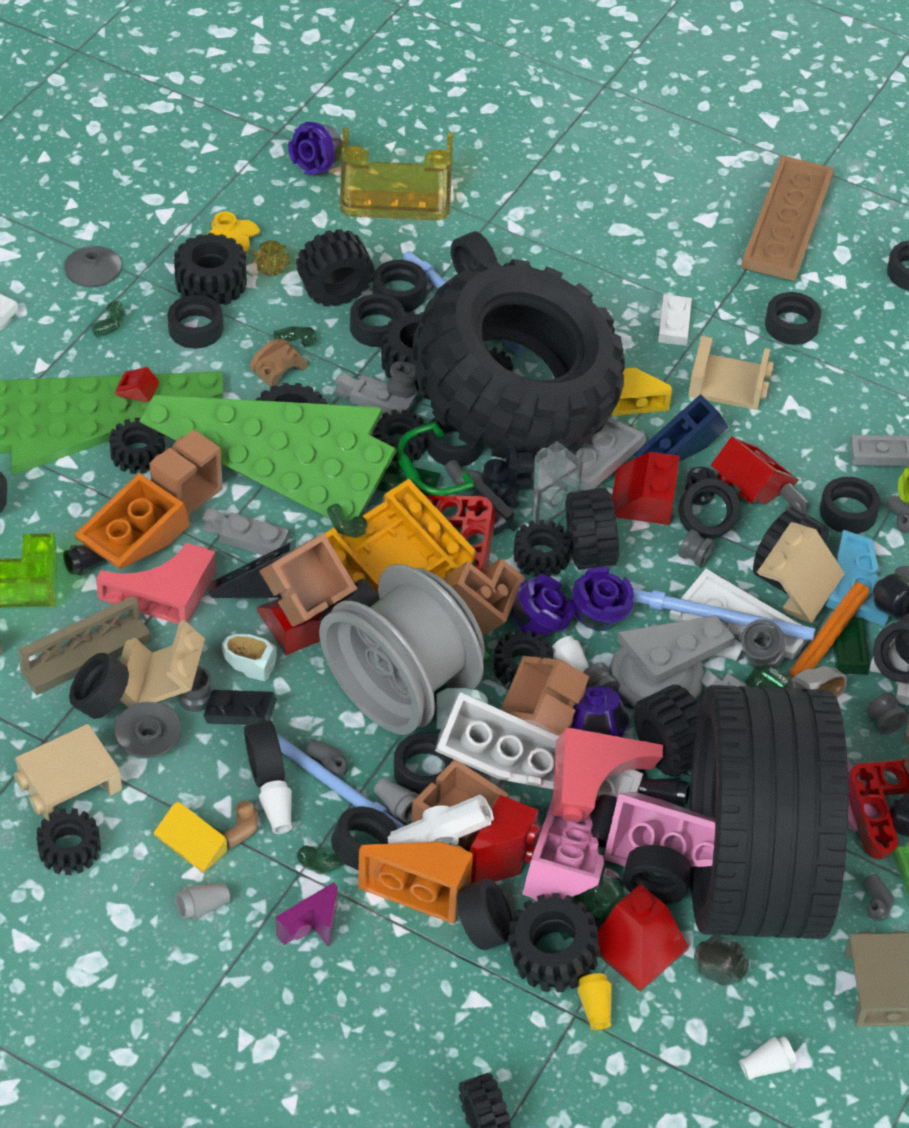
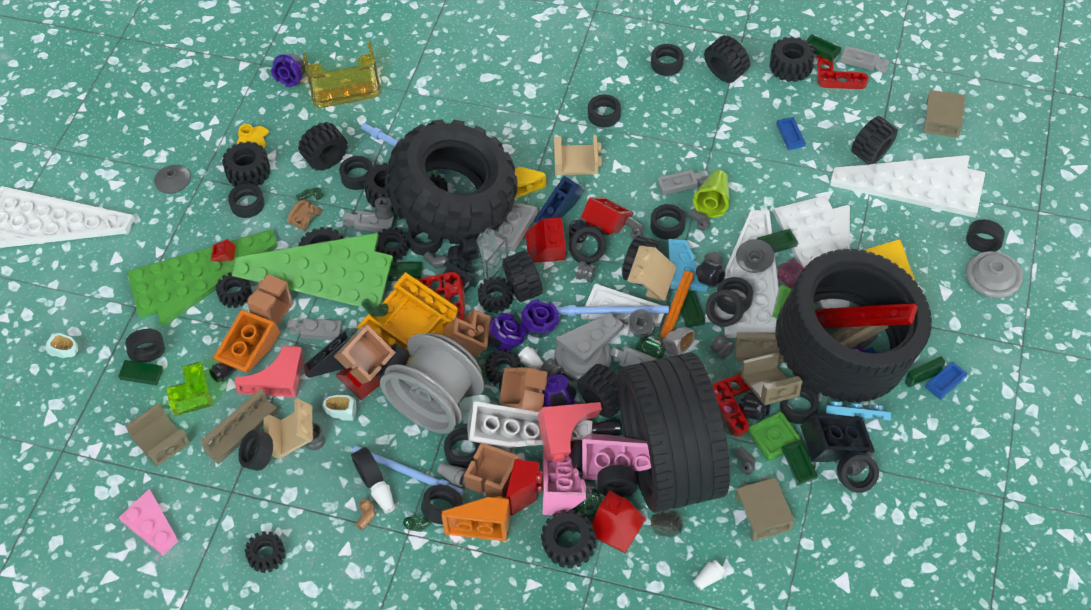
camera: 10 degrees left, 5 degrees up
tan panel [14,724,122,821] -> none
clear green arm [92,301,126,338] -> none
dark grey dish [114,702,182,758] -> none
yellow slope [154,801,227,873] -> none
light grey cone [175,883,230,921] -> none
black plate [203,690,277,725] -> none
clear yellow gear [254,240,289,276] -> none
magenta slope [276,882,338,946] -> none
dark grey arm [305,738,348,777] -> none
black tyre [372,259,427,312] -> none
white piece [388,795,494,845] -> none
green piece [397,422,475,496] -> none
black tyre [450,231,497,274] -> none
black tyre [457,878,513,951] -> none
yellow cone [577,973,612,1030] -> none
white plate [658,295,692,346] -> none
medium nougat plate [741,155,834,281] -> none

